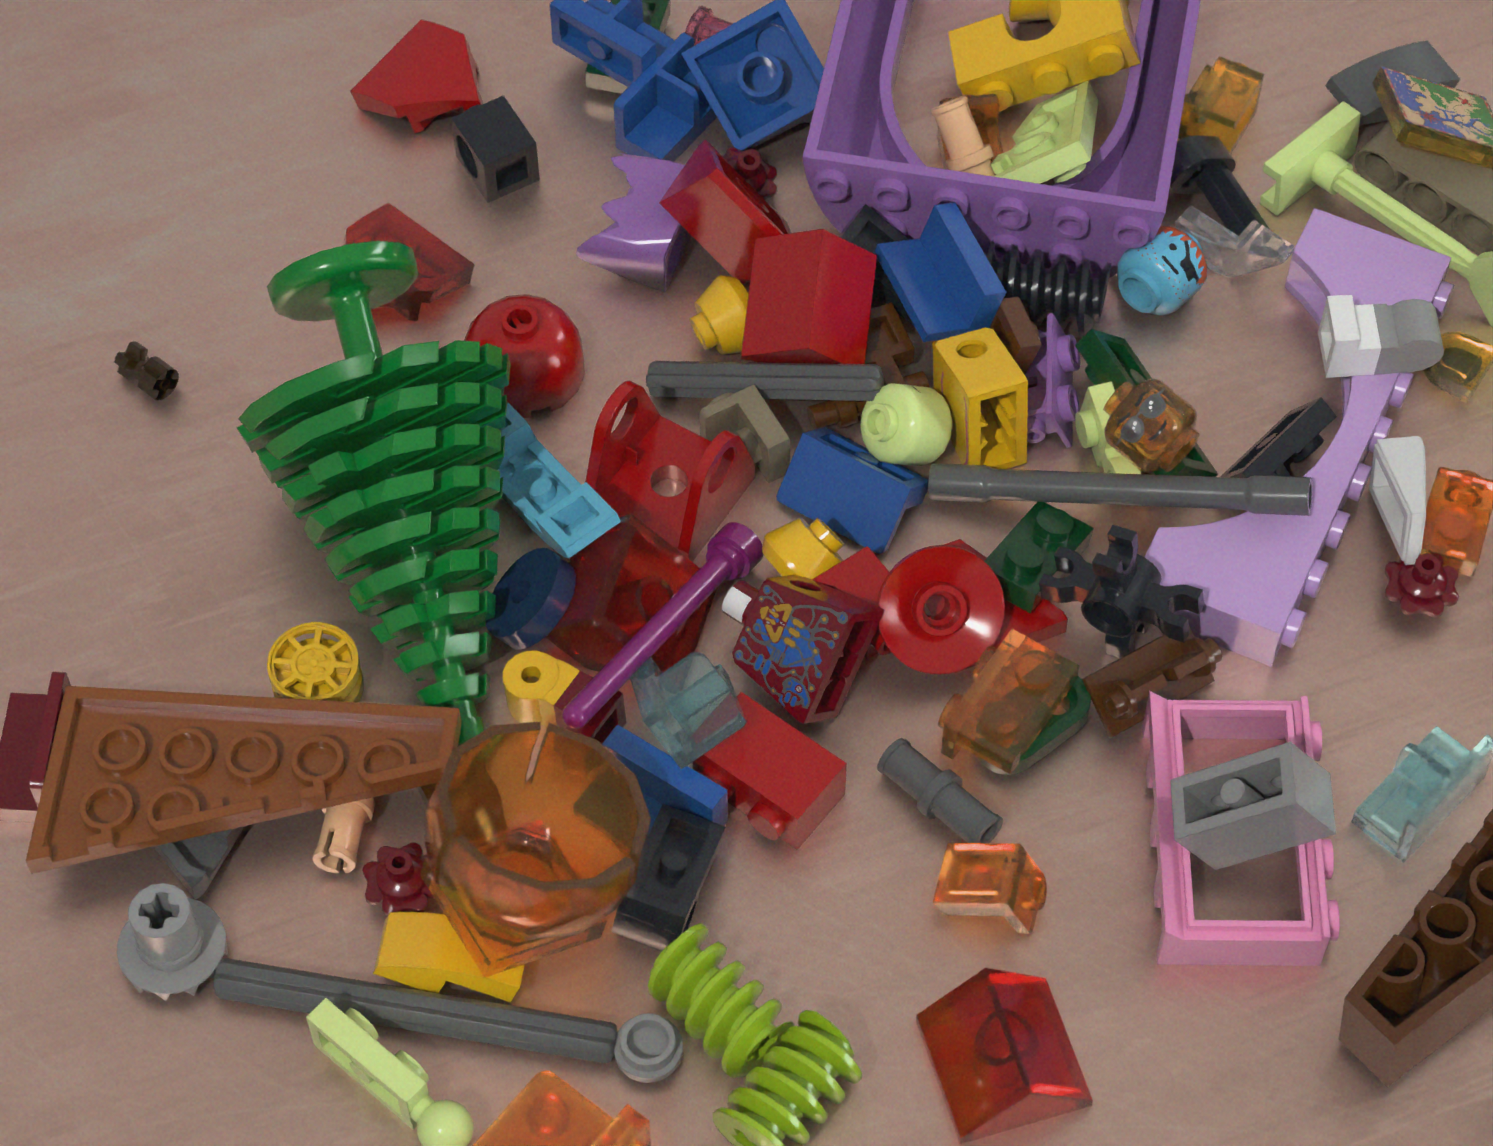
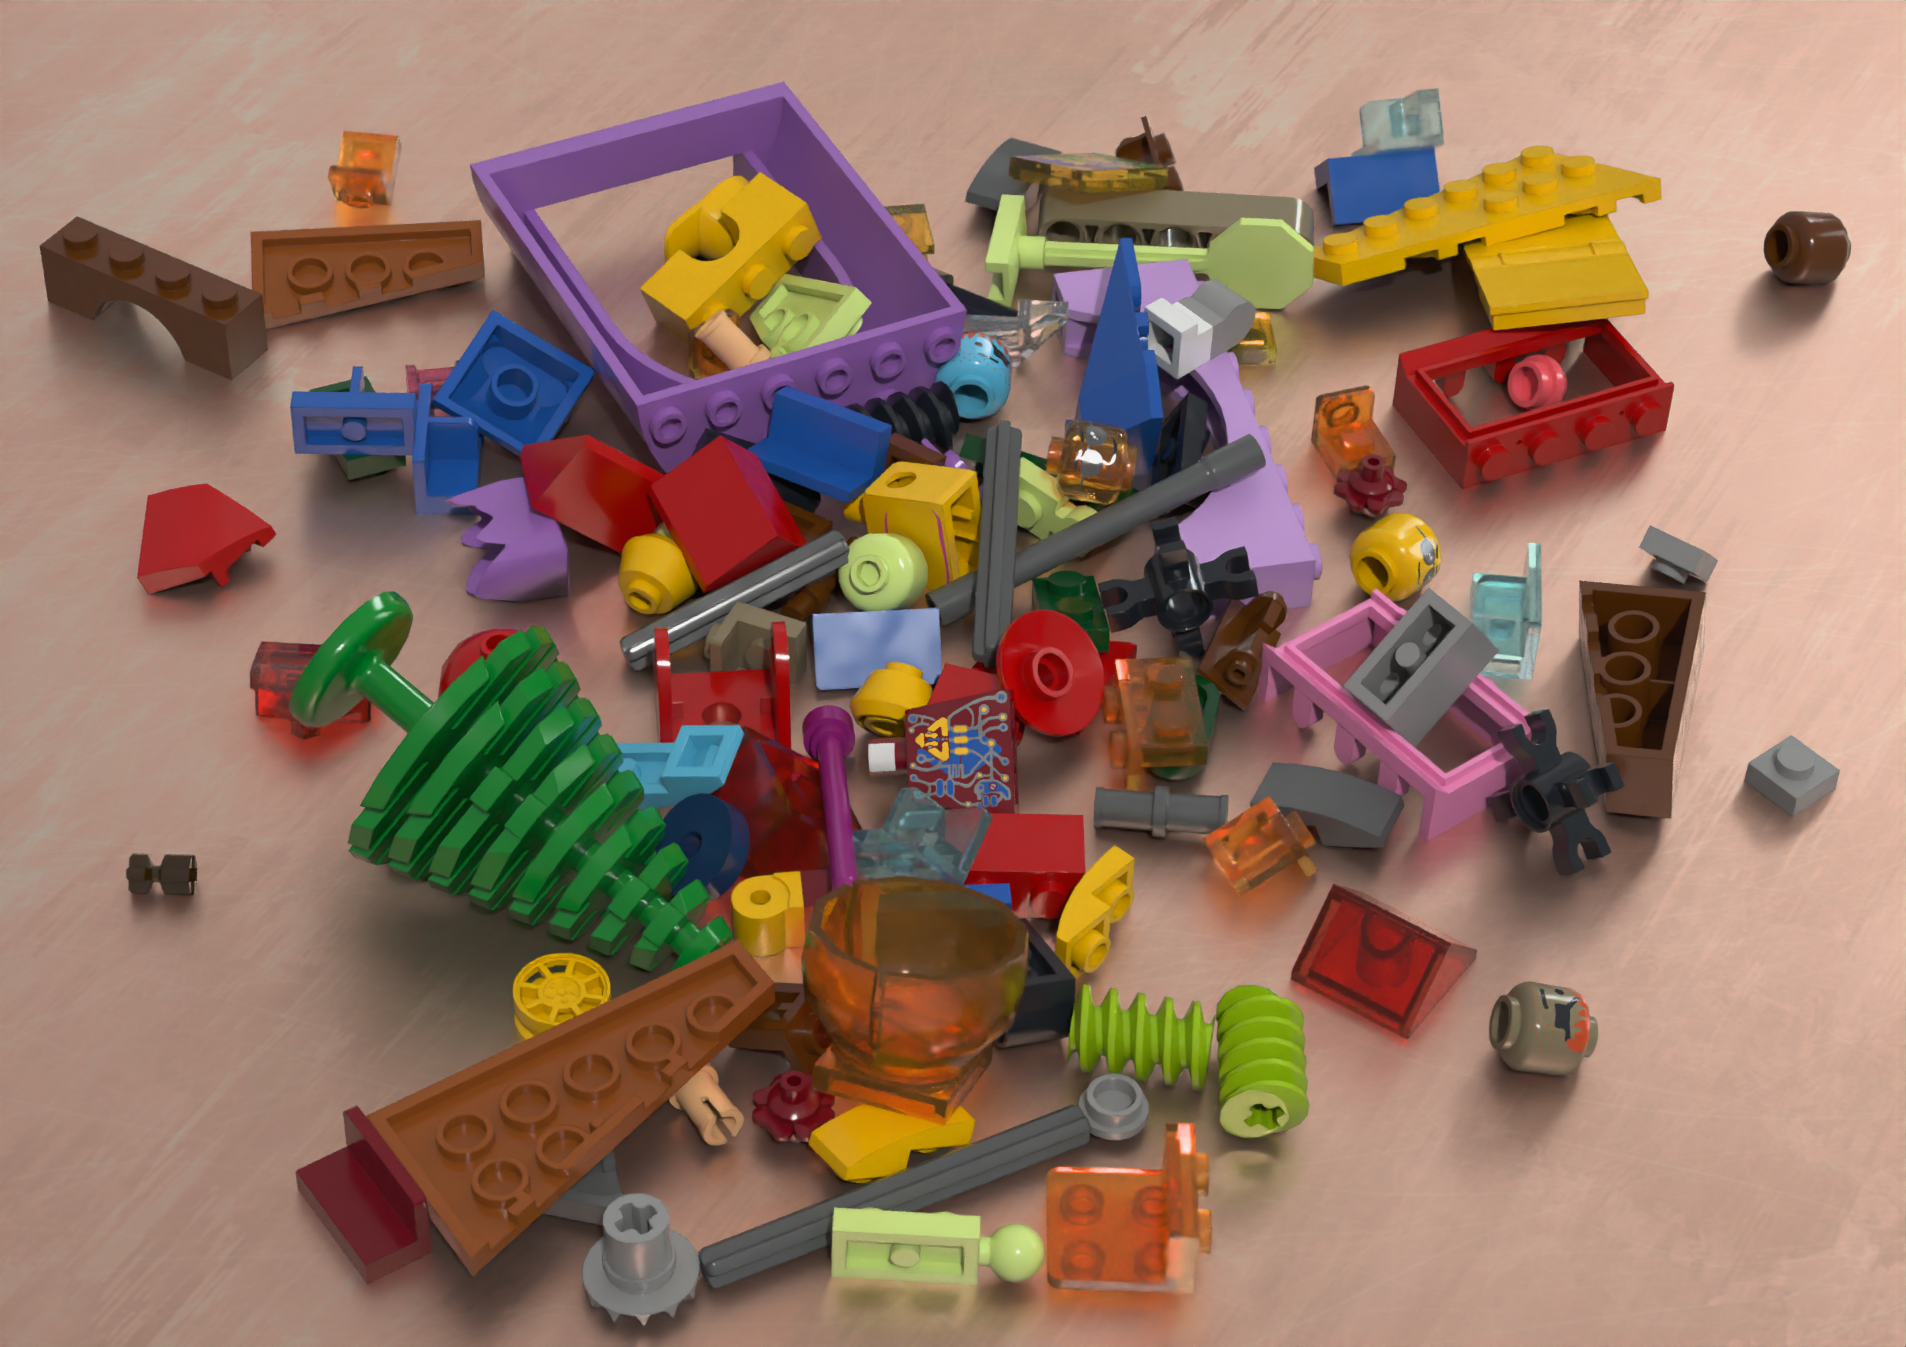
camera: 40 degrees left, 15 degrees down
black brick [451,95,540,203] -> none
white slope [1369,436,1426,565] -> none
none -> dark grey axle [972,420,1022,669]
none -> yellow slope [1055,845,1135,979]
none -> blue wedge [1065,238,1164,477]
none -> dark grey slope [1250,762,1405,848]
none -> yellow head [1349,512,1442,603]
none -> black pin [1486,709,1625,875]

